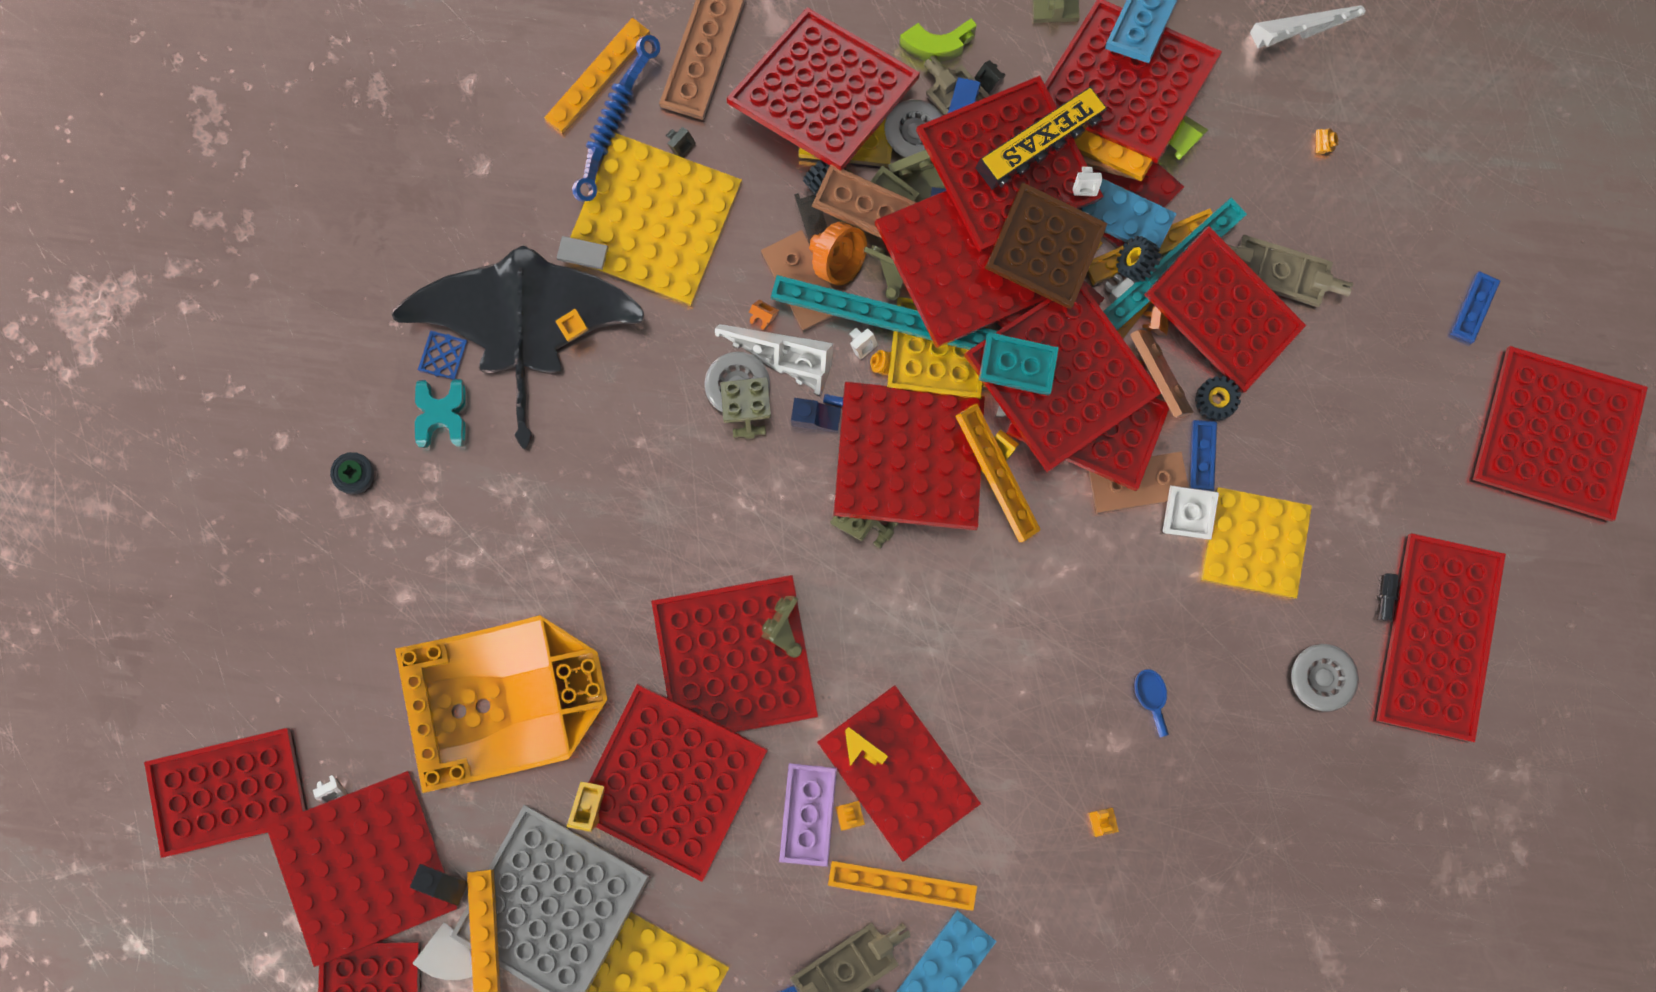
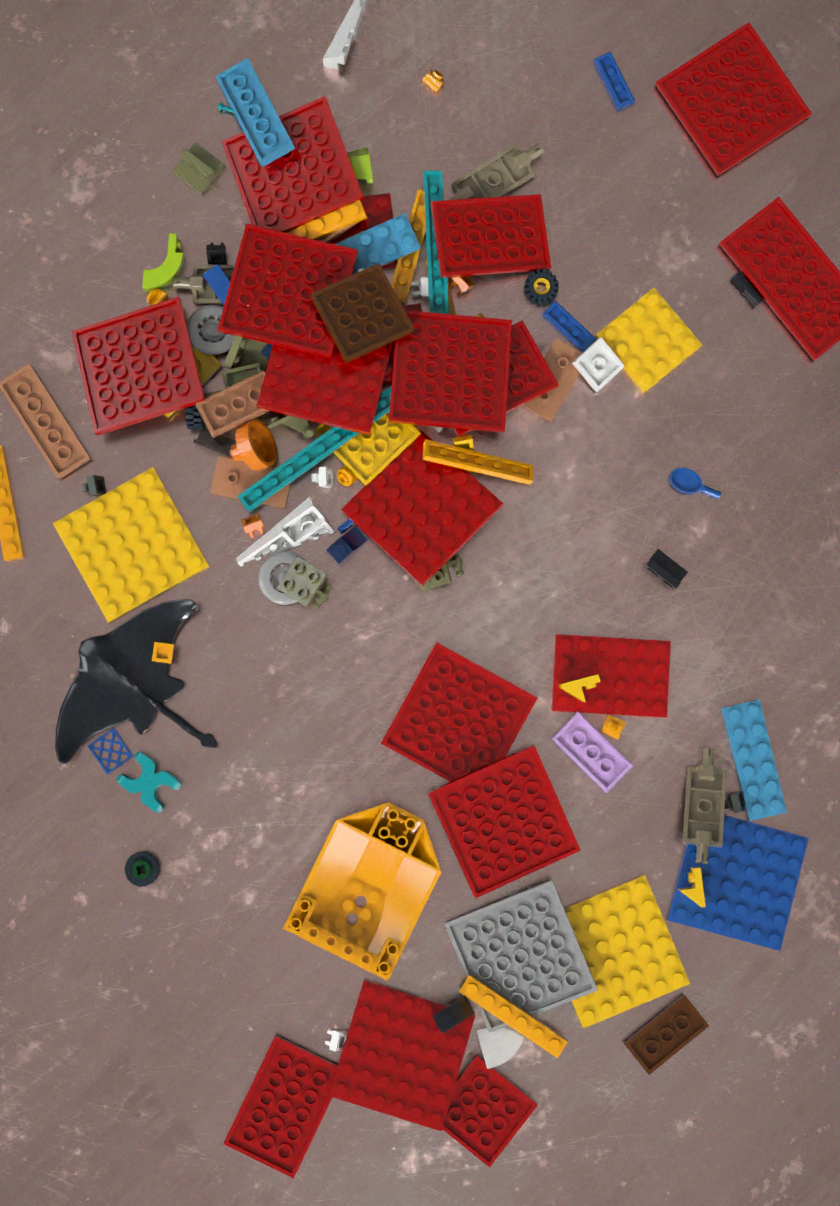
camera: 60 degrees left, 5 degrees up
light grey tile [557,236,608,270] -> none
yellow slope [567,782,605,832] -> none
blue piece [572,35,660,202] -> none
olive plate [761,596,802,658] -> none
light orange plate [828,861,977,911] -> none
brick [975,86,1107,190] -> none
teal plate [979,332,1059,396] -> none
white tile [1073,167,1102,196] -> none
light orange tile [1088,807,1119,837] -> none
black bush [1116,236,1161,282] -> none
nougat plate [1131,330,1194,418] -> none
light grey wheel [1291,644,1359,711] -> none
none -> light orange plate [147,288,168,305]
none -> black panel [644,549,688,590]

